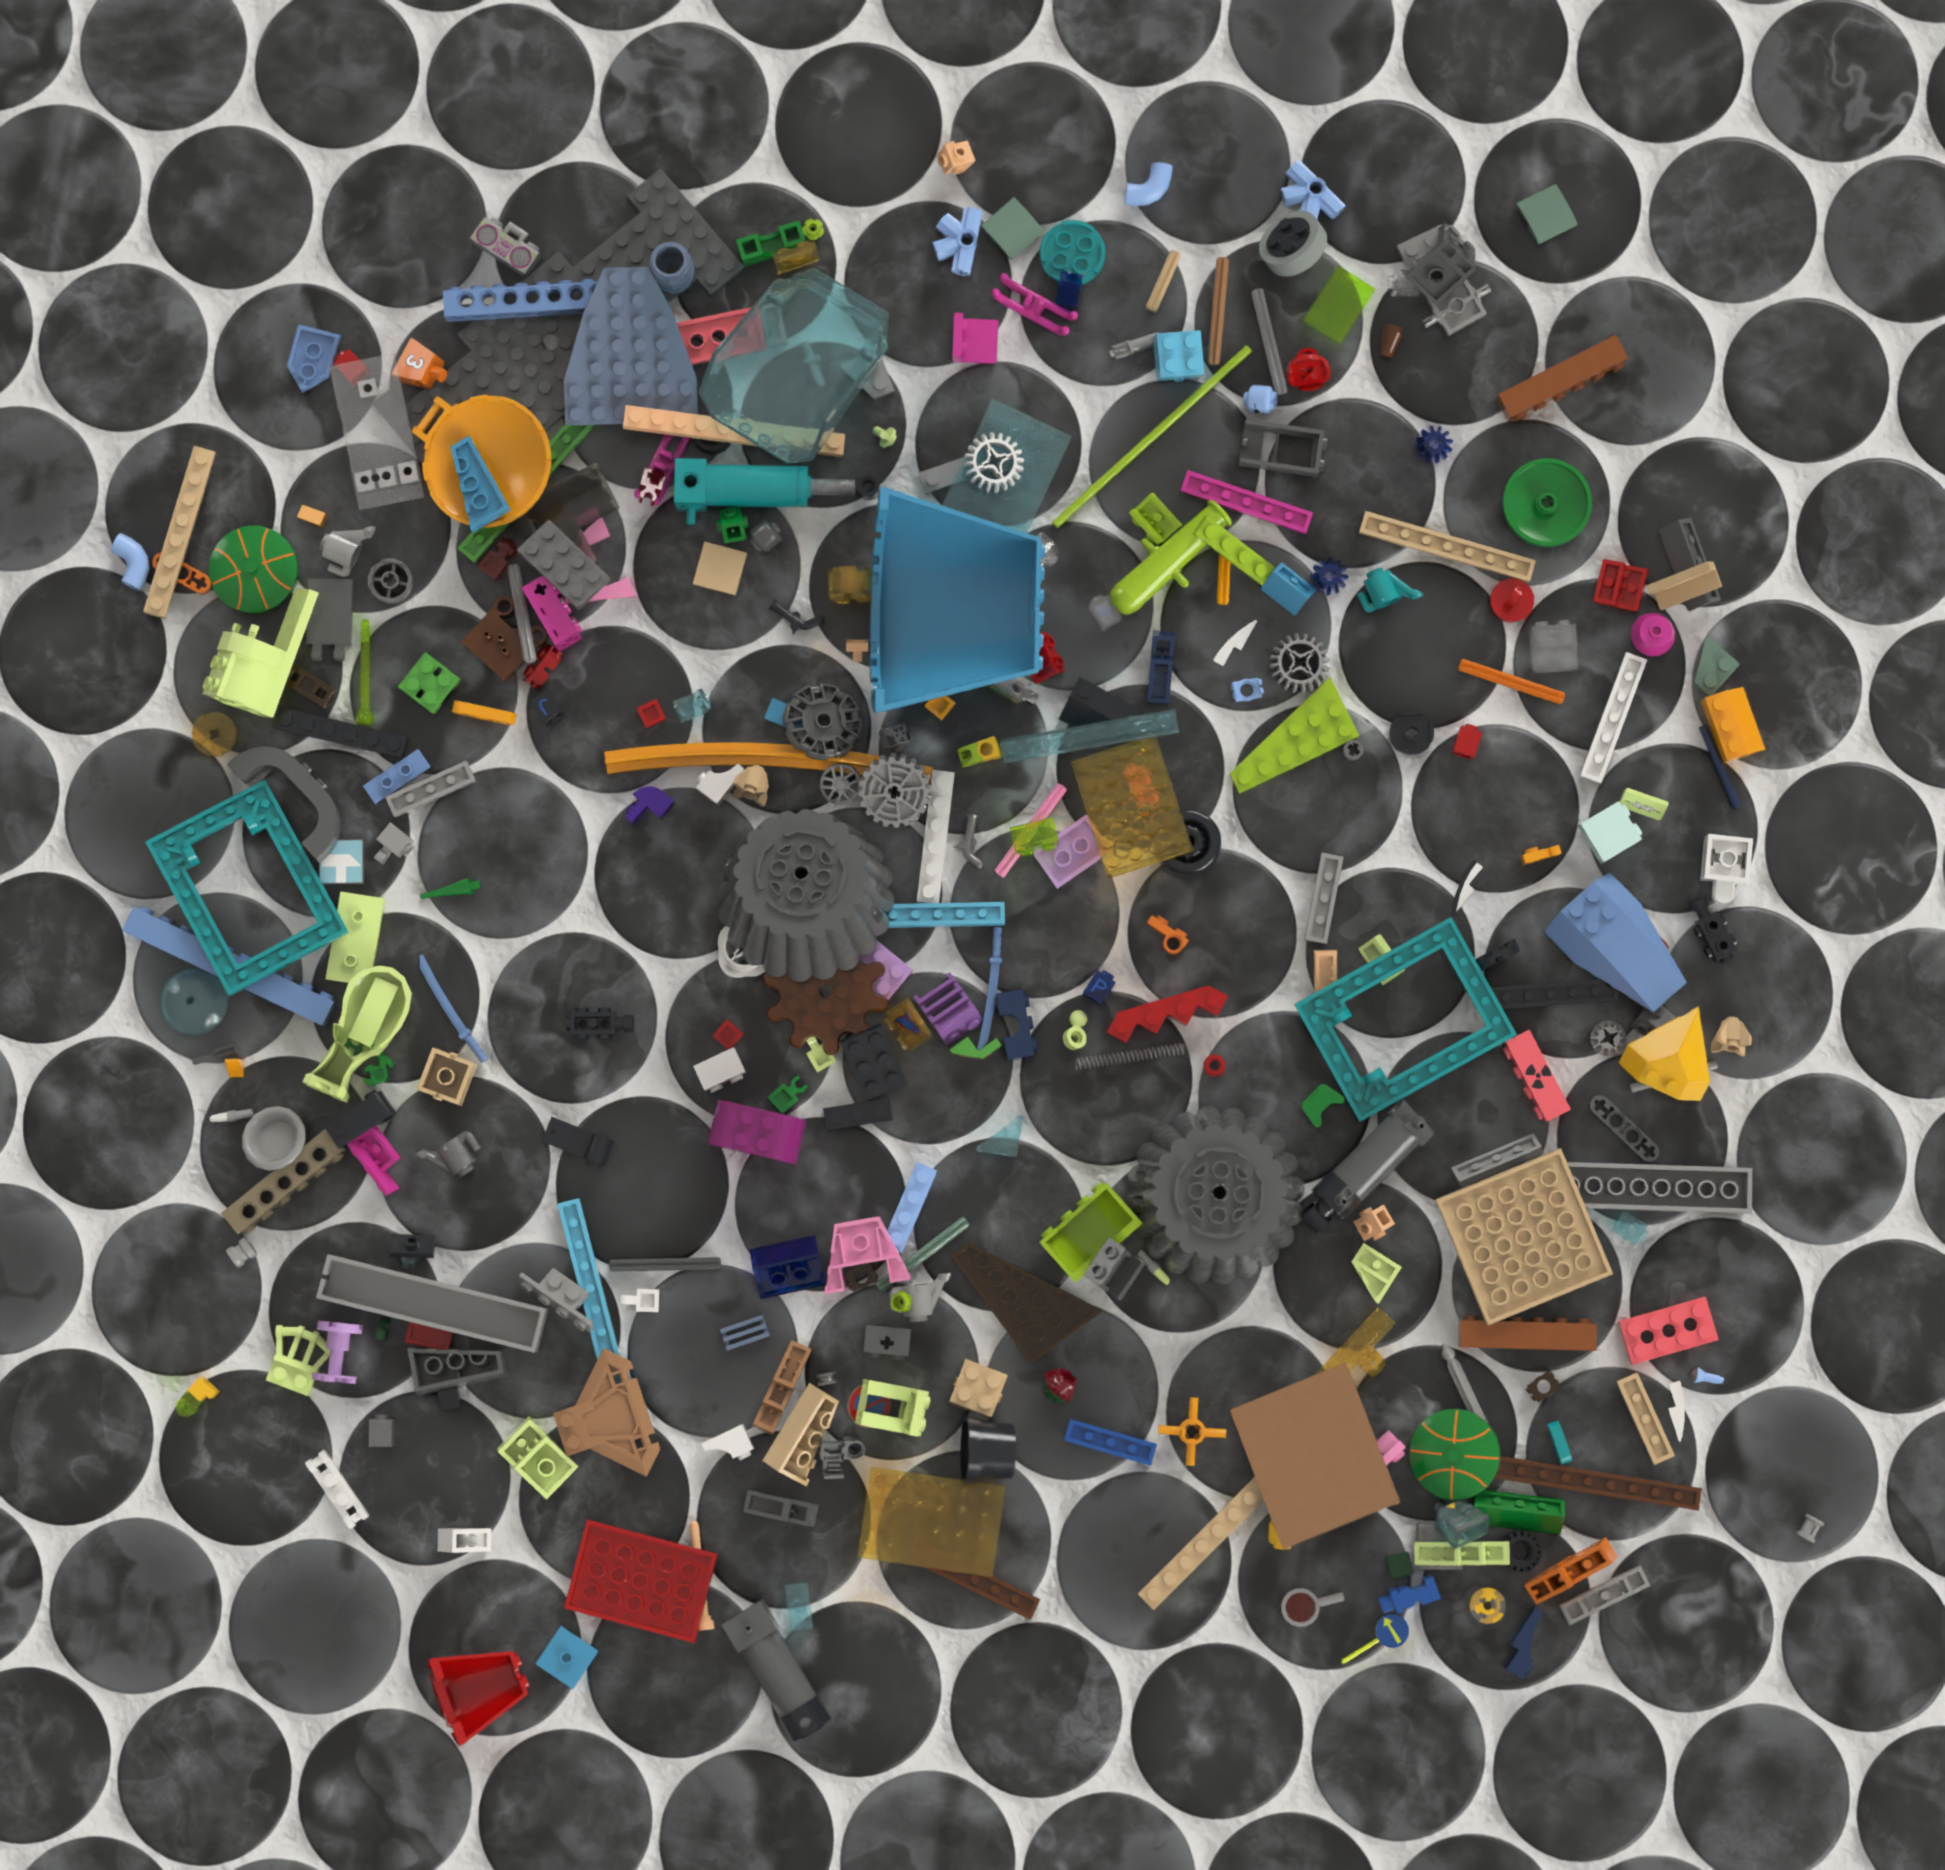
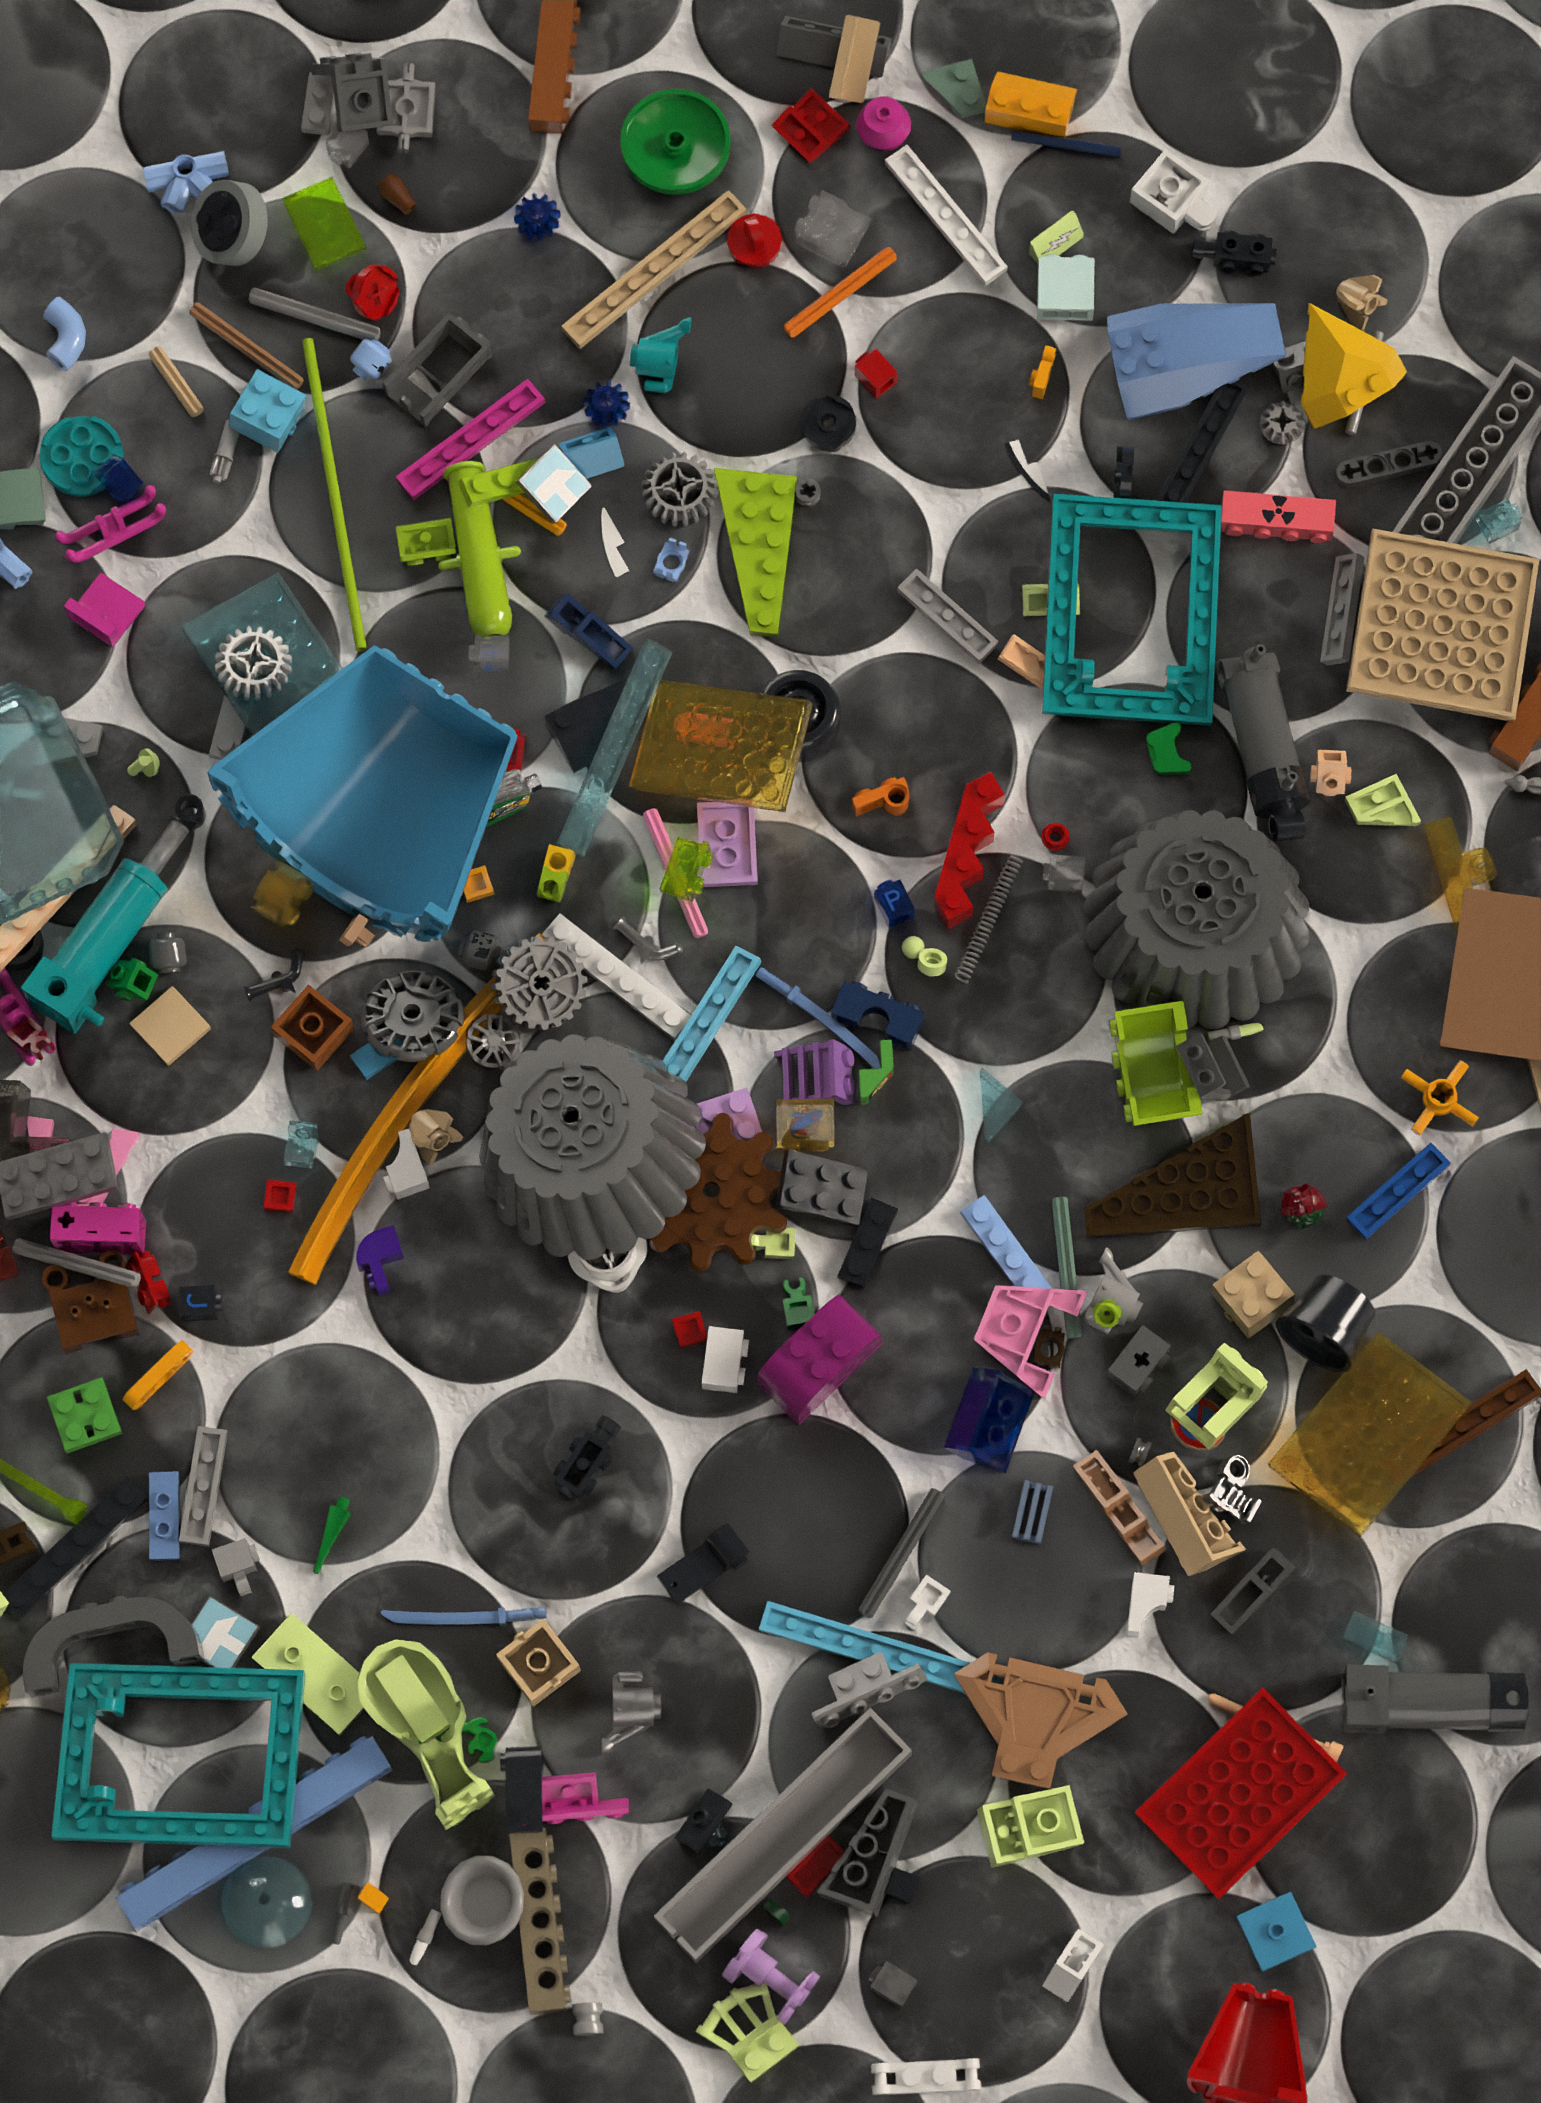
camera: 60 degrees left, 10 degrees down
none -> dark orange brick [271,984,354,1071]
none -> tile [515,444,592,524]
none -> clear brick [1043,854,1085,893]

